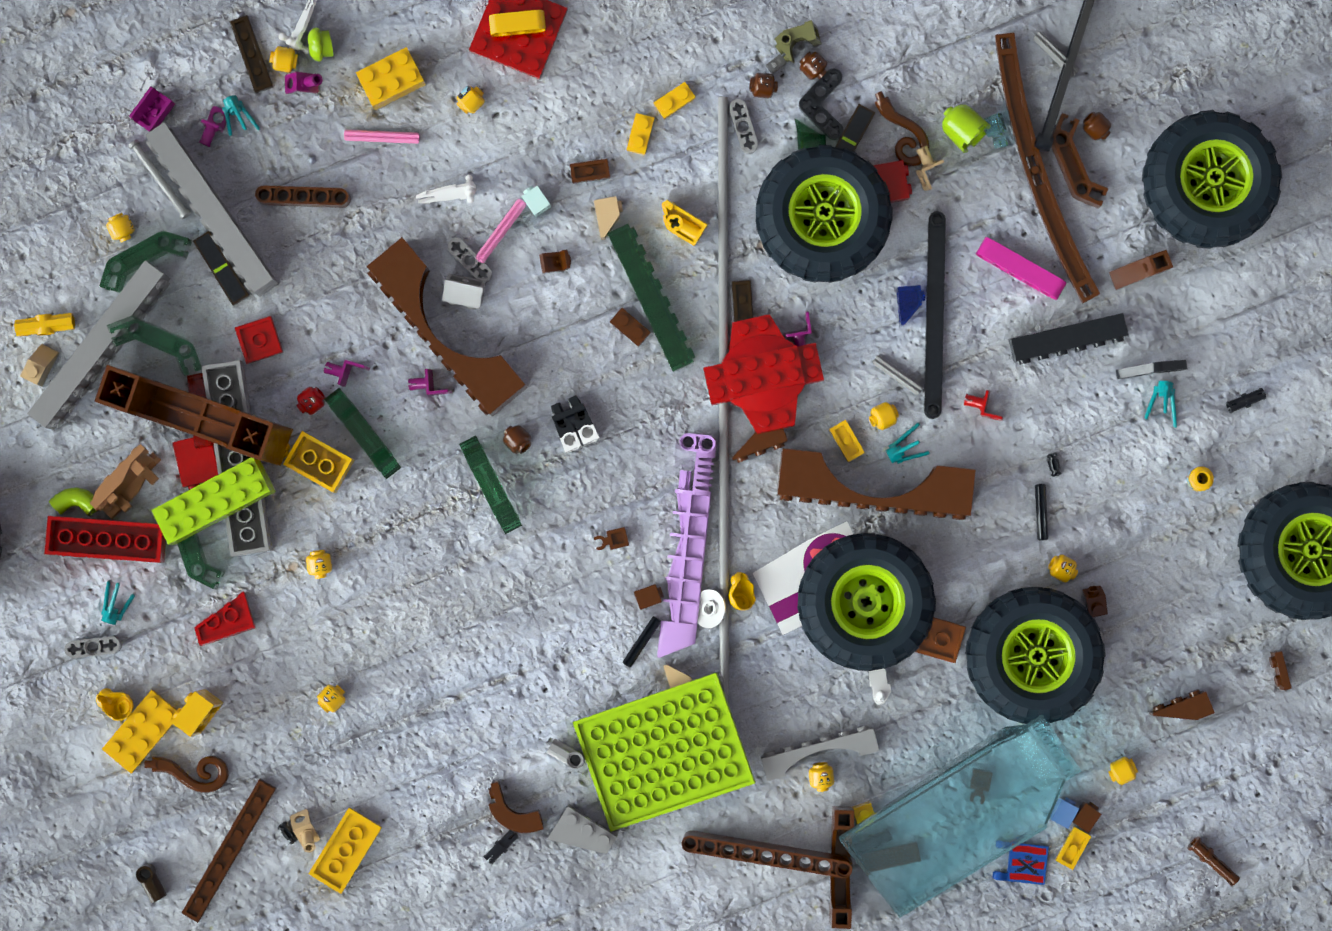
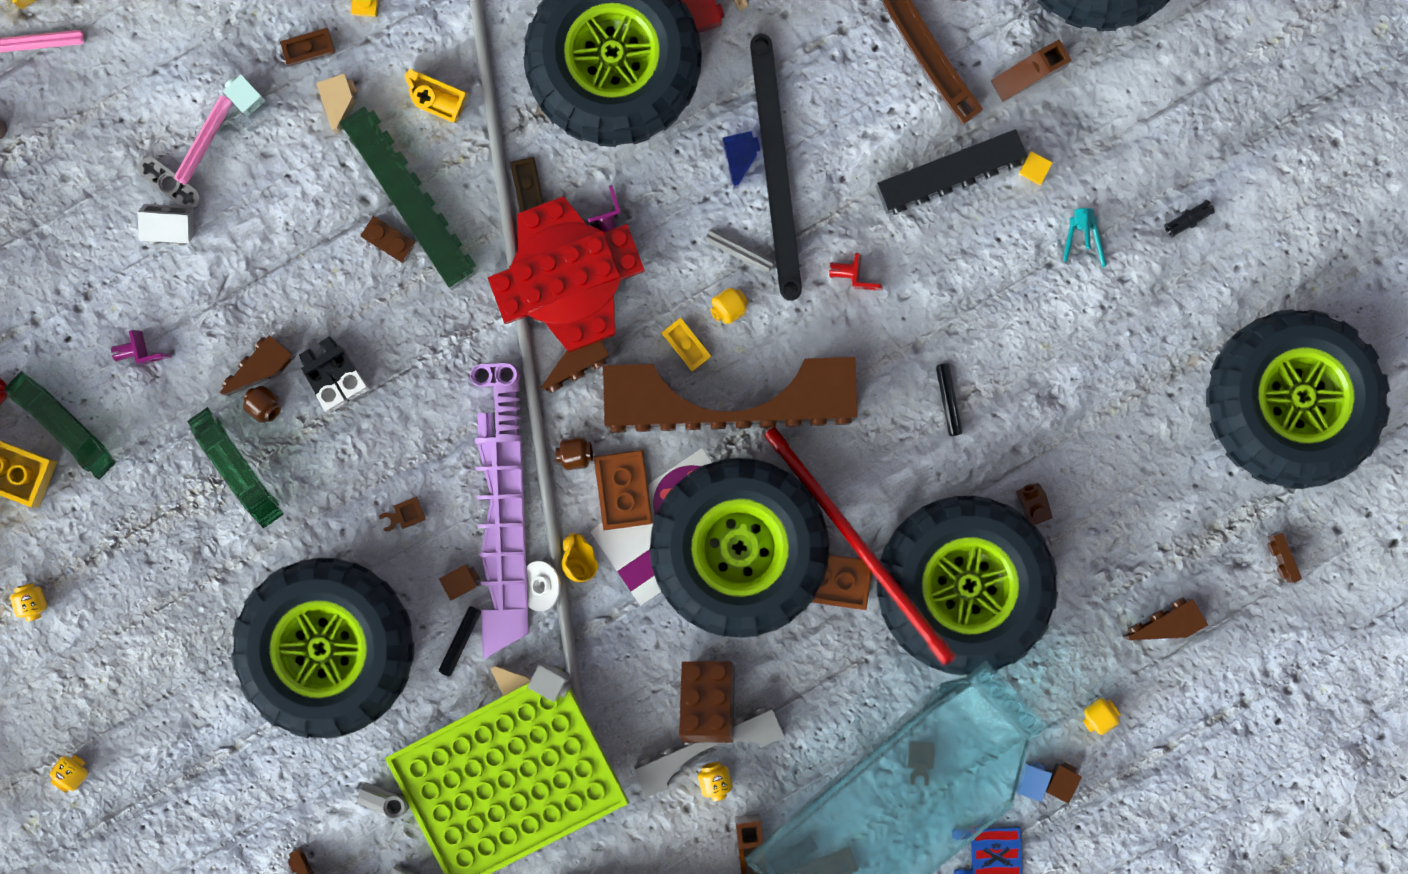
camera: 15 degrees left, 0 degrees up
magenta bracket [324,360,370,387] -> none
reddish brown arch [366,237,528,417] -> none
white piece [416,174,477,204] -> none
reddish brown bracket [539,249,571,274] -> none
yellow brick [852,801,877,827] -> none
white piece [869,669,891,705] -> none
teal plant [885,423,930,464] -> none
dark pink beam [976,237,1067,300] -> none
black piece [1047,453,1061,477] -> none
yellow head [1048,554,1078,583] -> none
yellow plate [1055,826,1091,870] -> none
beam [1116,360,1188,380] -> none
yellow head [1187,466,1214,491] -> none
reddish brown pin [1187,836,1240,886] -> none
none -> reddish brown slope [220,335,296,396]
none -> black wheel [231,558,415,739]
none -> light grey brick [527,662,571,702]
none -> reddish brown head [555,437,593,470]
none -> dark orange tile [594,450,653,531]
none -> reddish brown brick [679,661,735,743]
none -> red piece [764,427,956,665]
none -> yellow tile [1018,151,1052,185]

